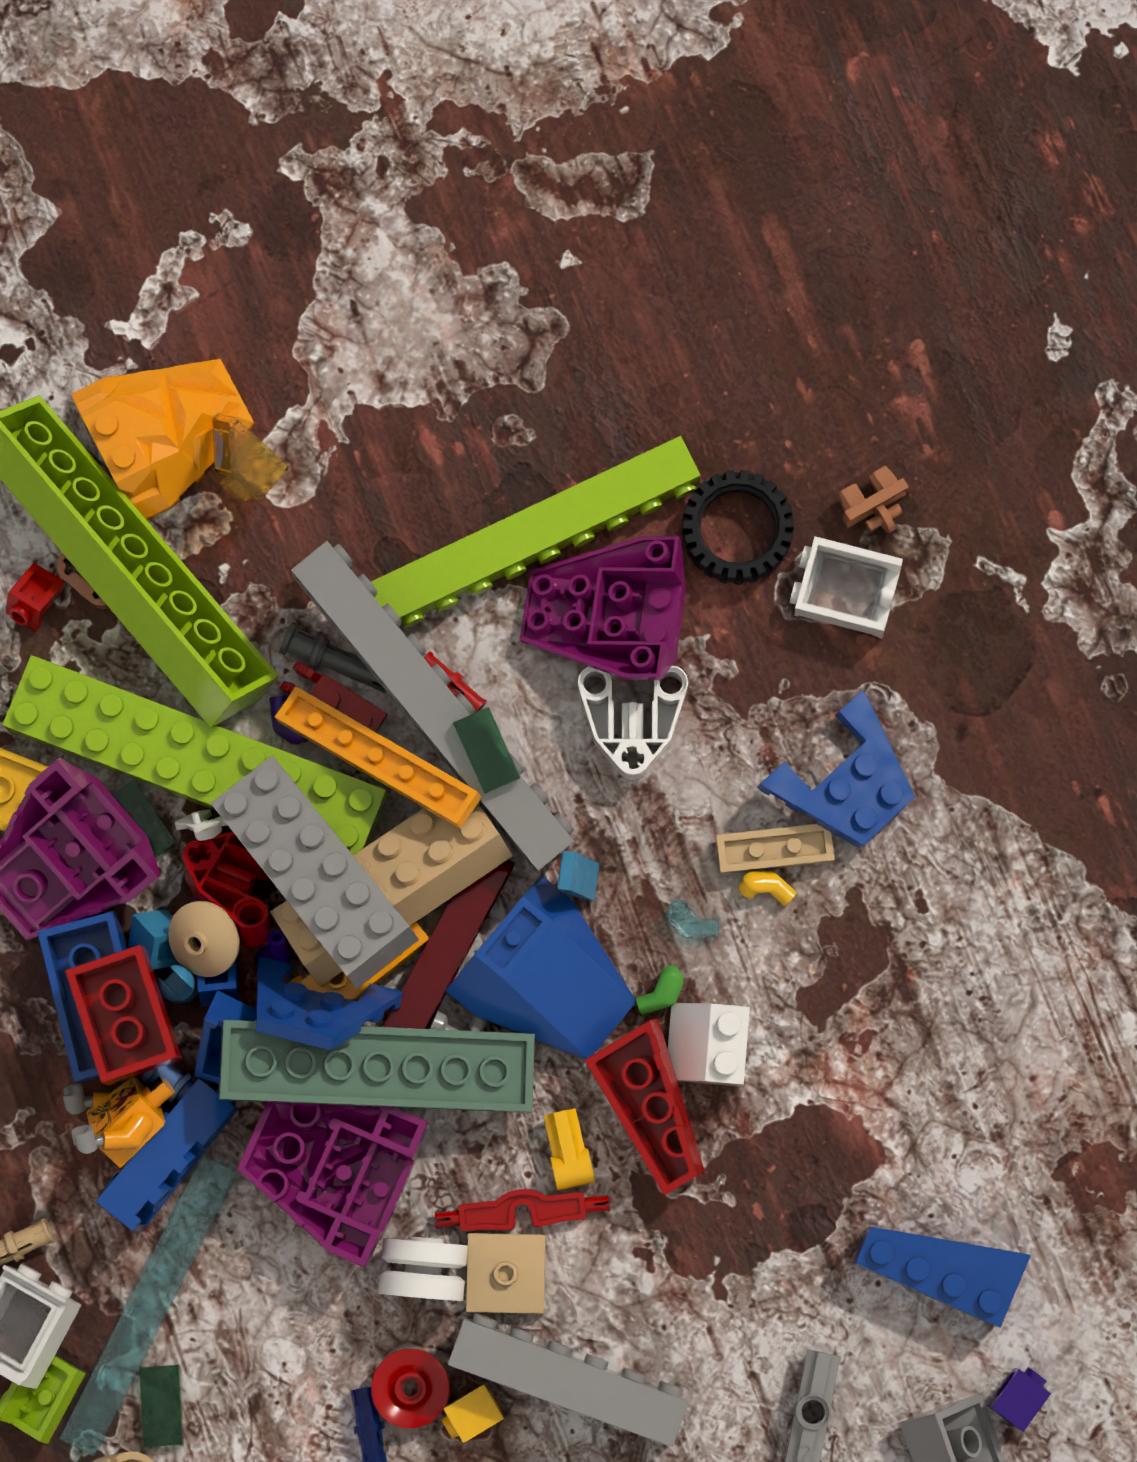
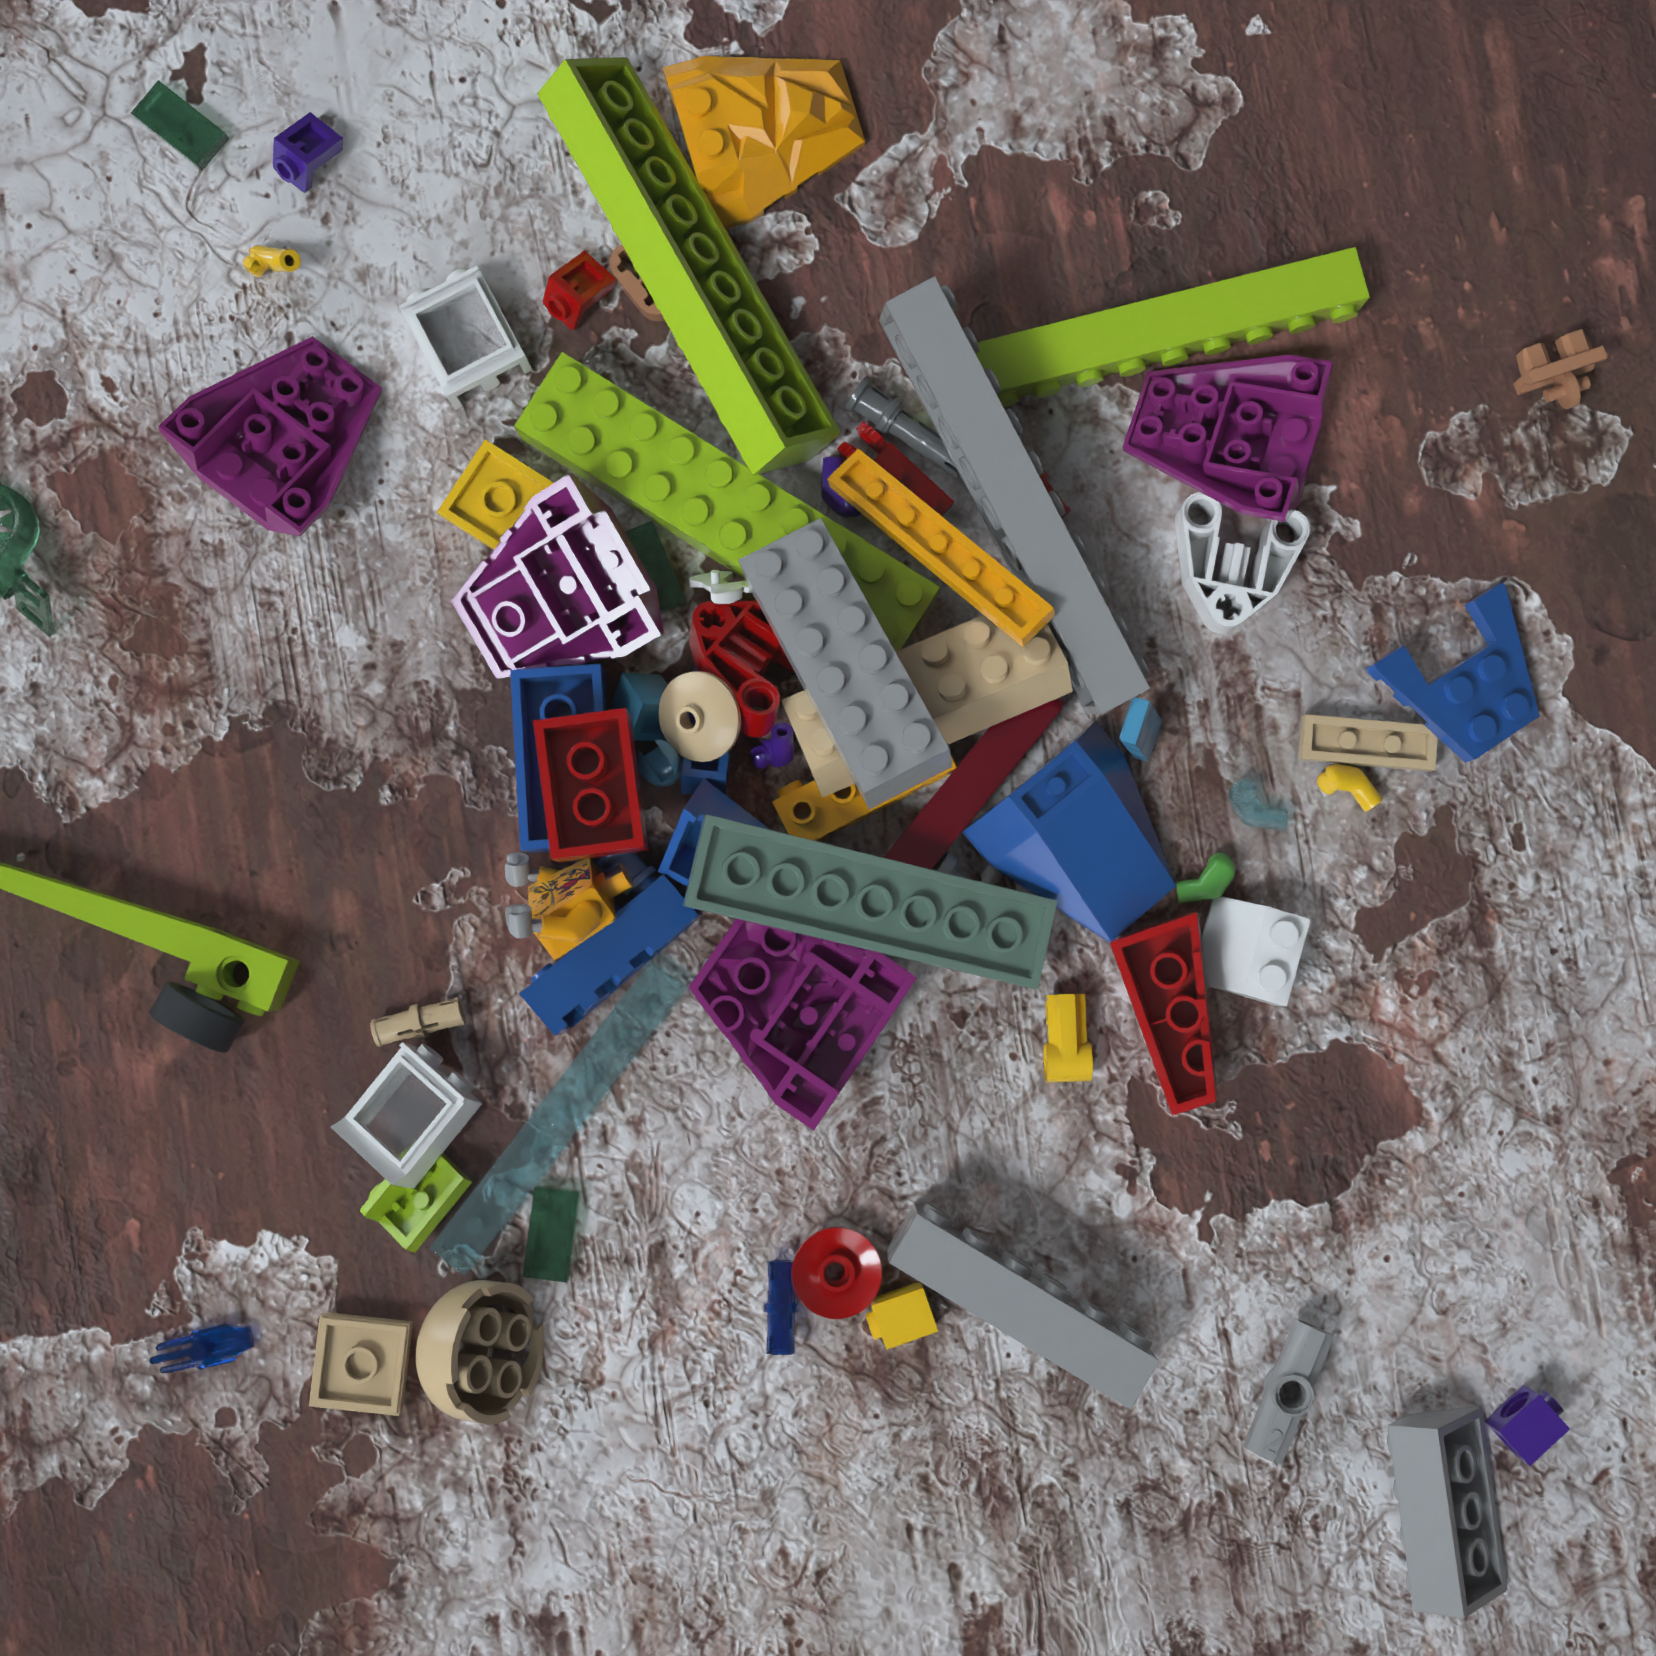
camera: 10 degrees right, 5 degrees up
clear yellow slope [212,413,290,502] -> none
blue wing [255,956,403,1050] -> none
white wheel [378,1236,468,1301] -> none
red piece [435,1189,610,1231] -> none
clear green tile [453,707,520,794] -> none
tan plate [466,1233,546,1314] -> none
black tyre [682,470,794,585] -> none
window [789,536,903,639] -> none
blue wedge [852,1227,1031,1328] -> none

